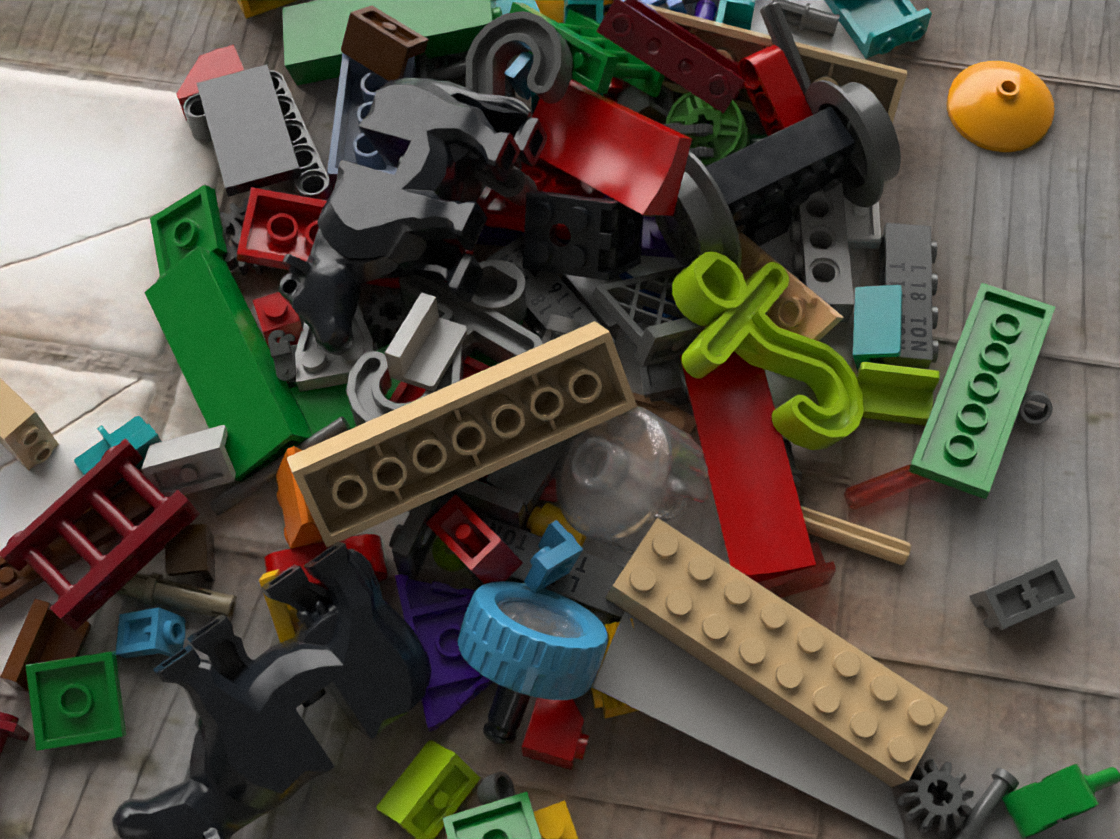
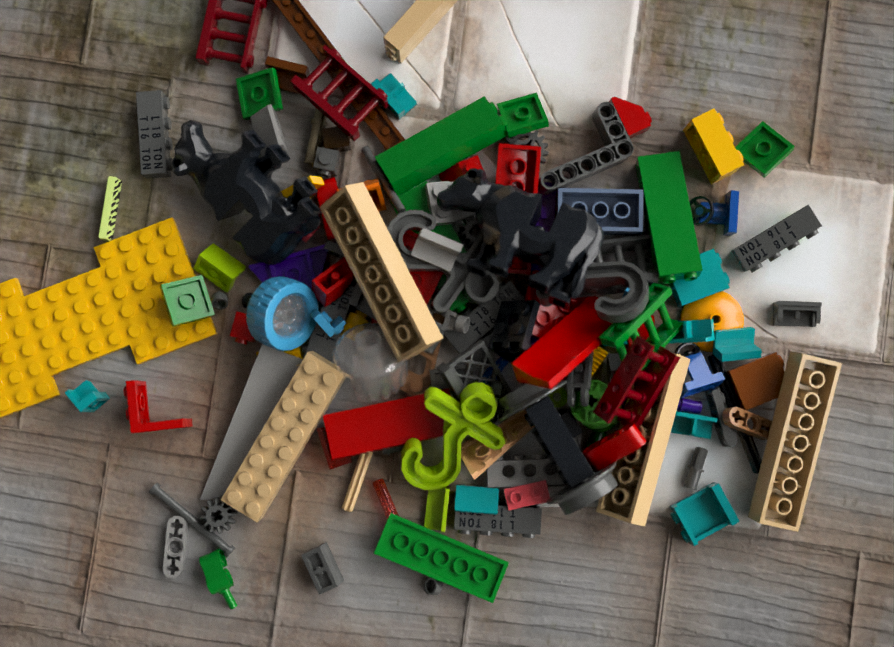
camera: 90 degrees right, 20 degrees up
dark azure bracket [116,607,185,659] -> none
light grey panel [142,425,236,497] -> none
tile [197,64,301,197] -> none
dark grey piece [268,330,297,383] -> none
reddish brown panel [341,5,429,81] -> none
dark grey axle [760,1,811,96] -> none
light orange dish [946,61,1055,152] -> none
none -> light grey slope [249,104,289,157]
none -> dark grey brick [313,147,341,177]
none -> coral hinge [504,480,550,510]

